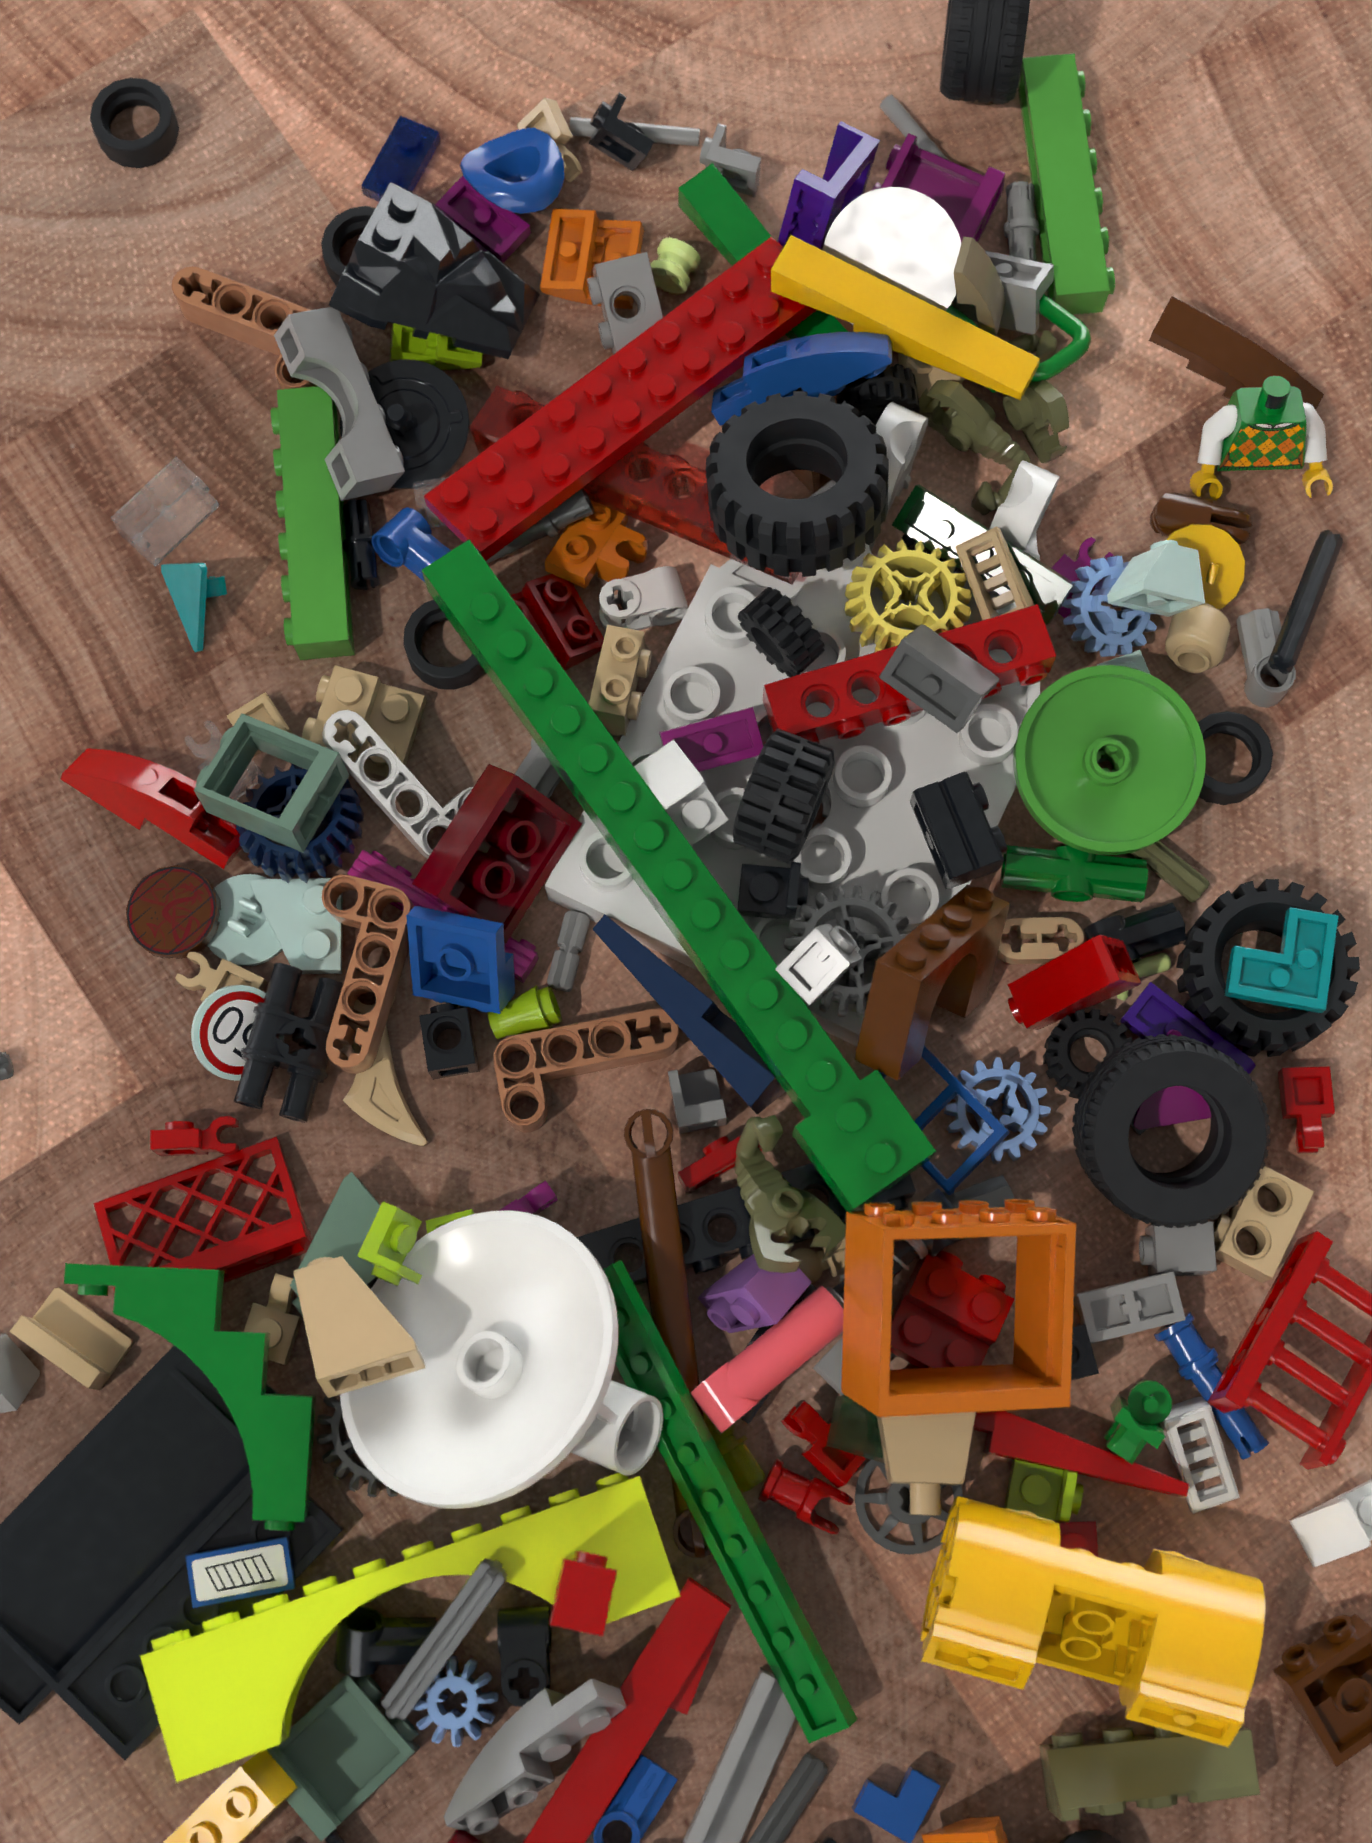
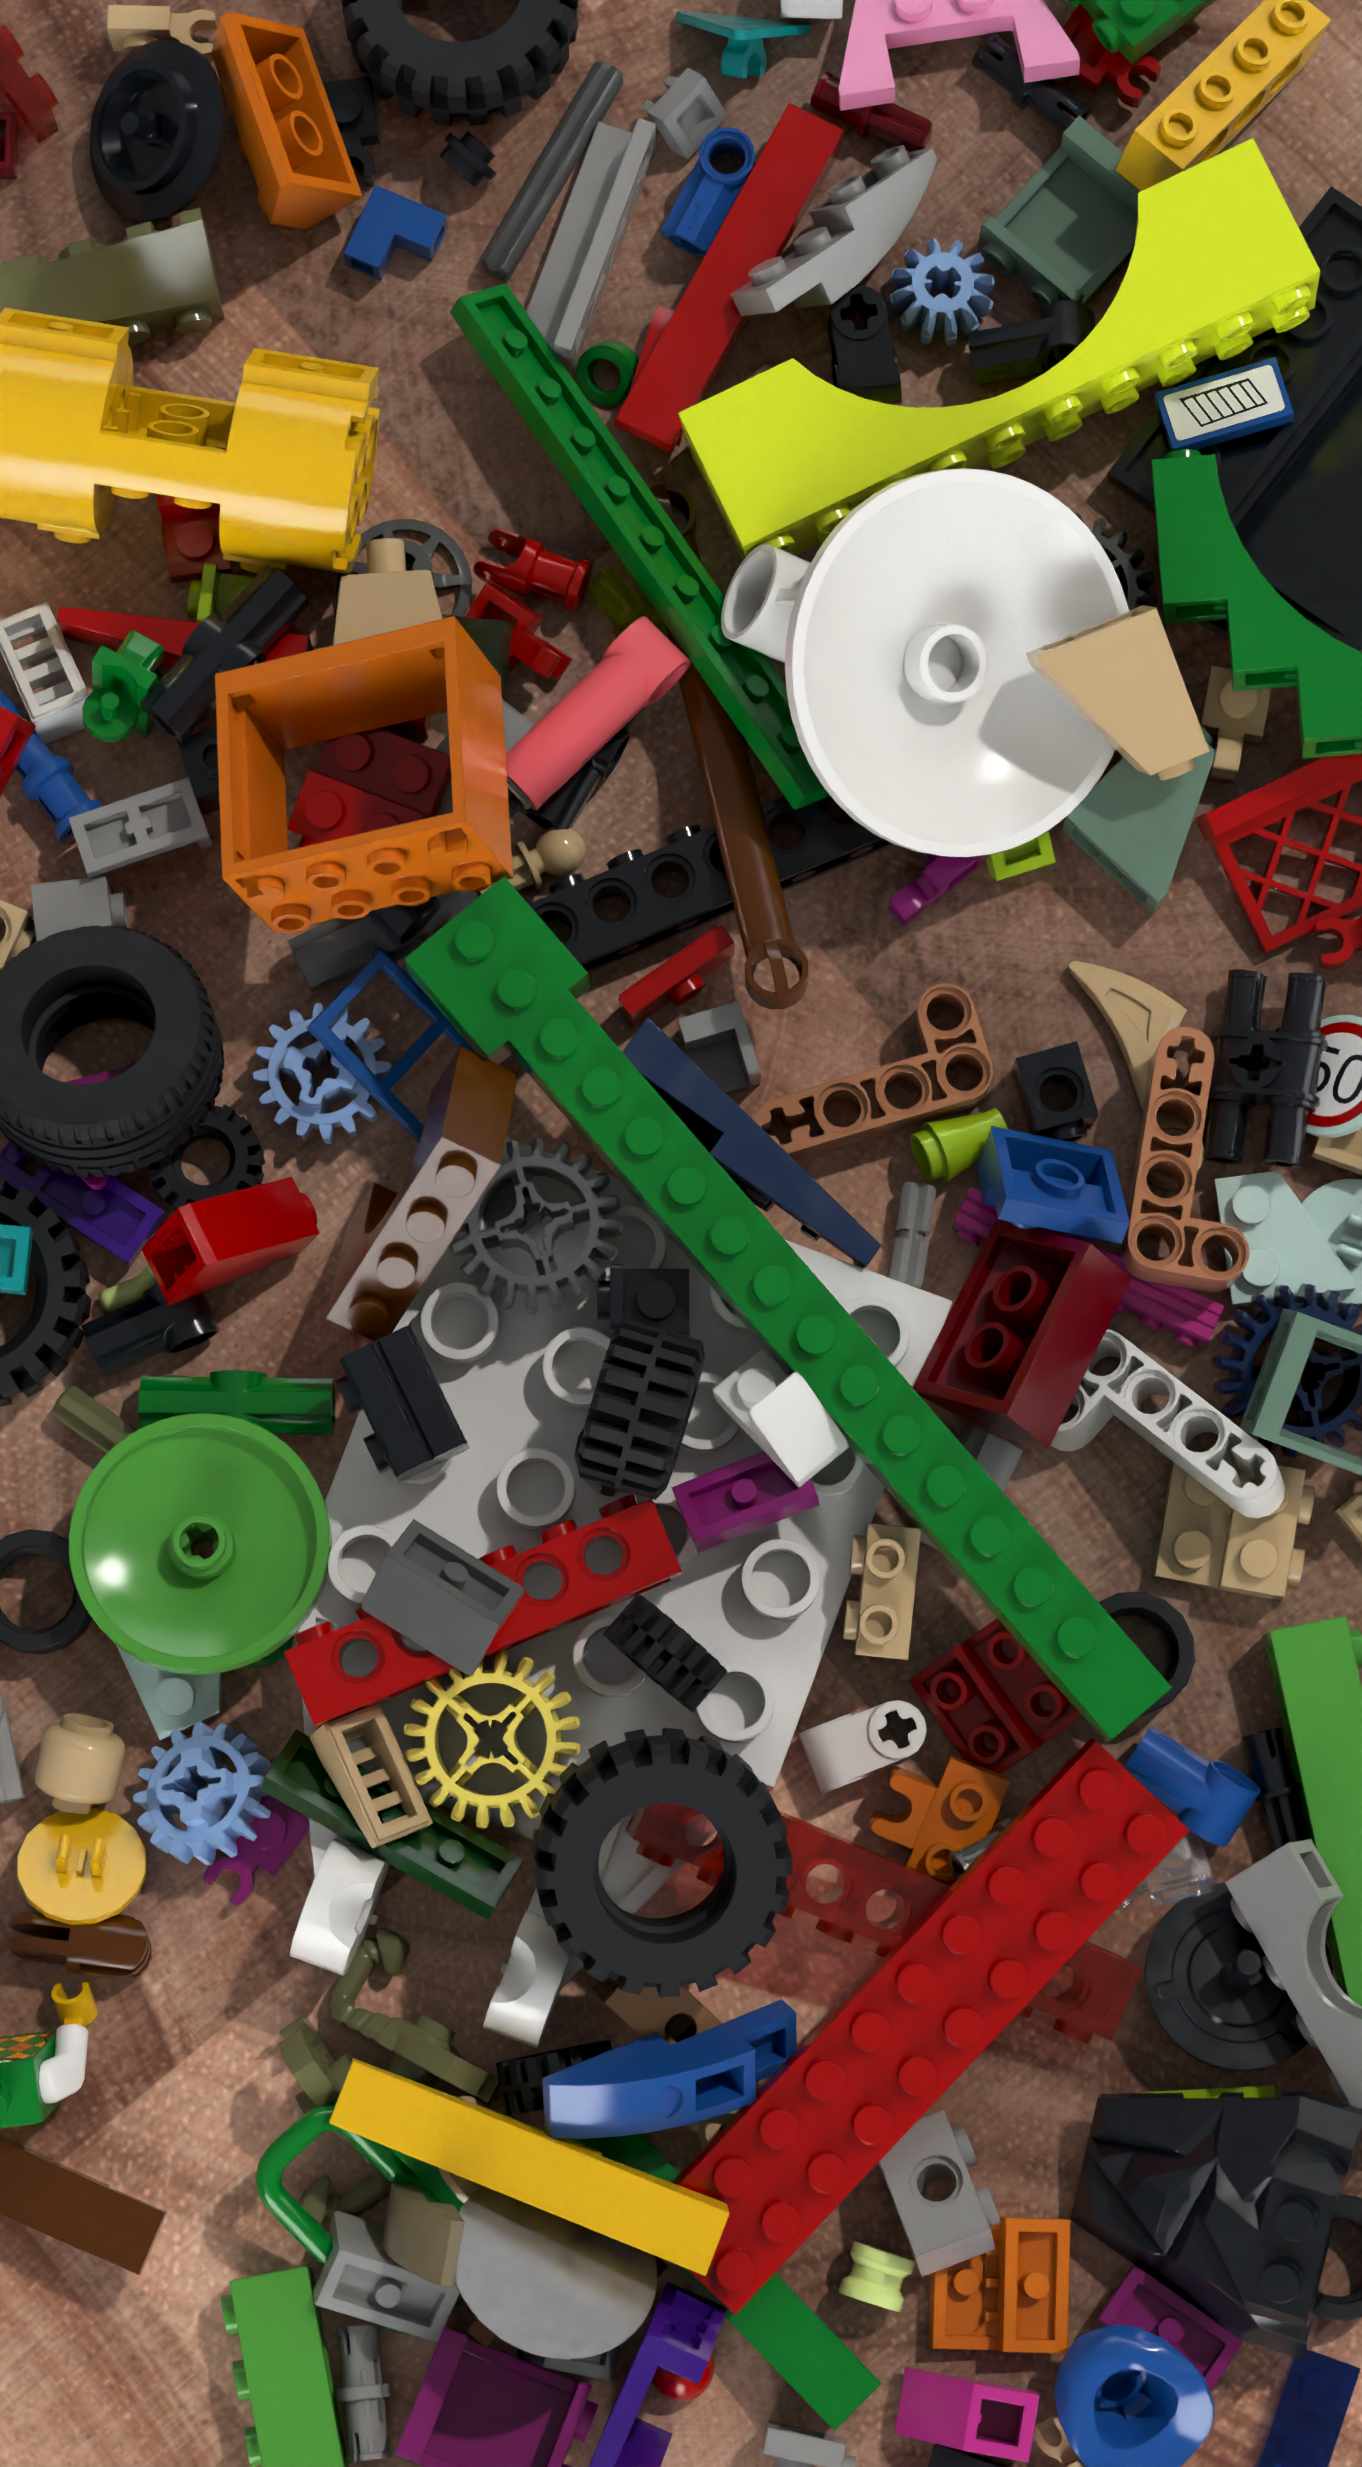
camera: 175 degrees right, 5 degrees up
lime bracket [357,1202,422,1286] -> none
dark grey axle [381,1559,507,1720] -> none
red brick [549,1550,617,1636] -> none
medium lavender slope [698,1254,812,1333] -> none
olive animal [735,1115,846,1273] -> none
bracket [775,923,862,1005] -> none
tan beam [997,917,1084,964] -> none
light aqua slope [1107,540,1205,617] -> none
none -> black piece [140,565,309,743]
none -> green piece [575,340,639,406]
none -> dark pink slope [894,2366,1040,2462]

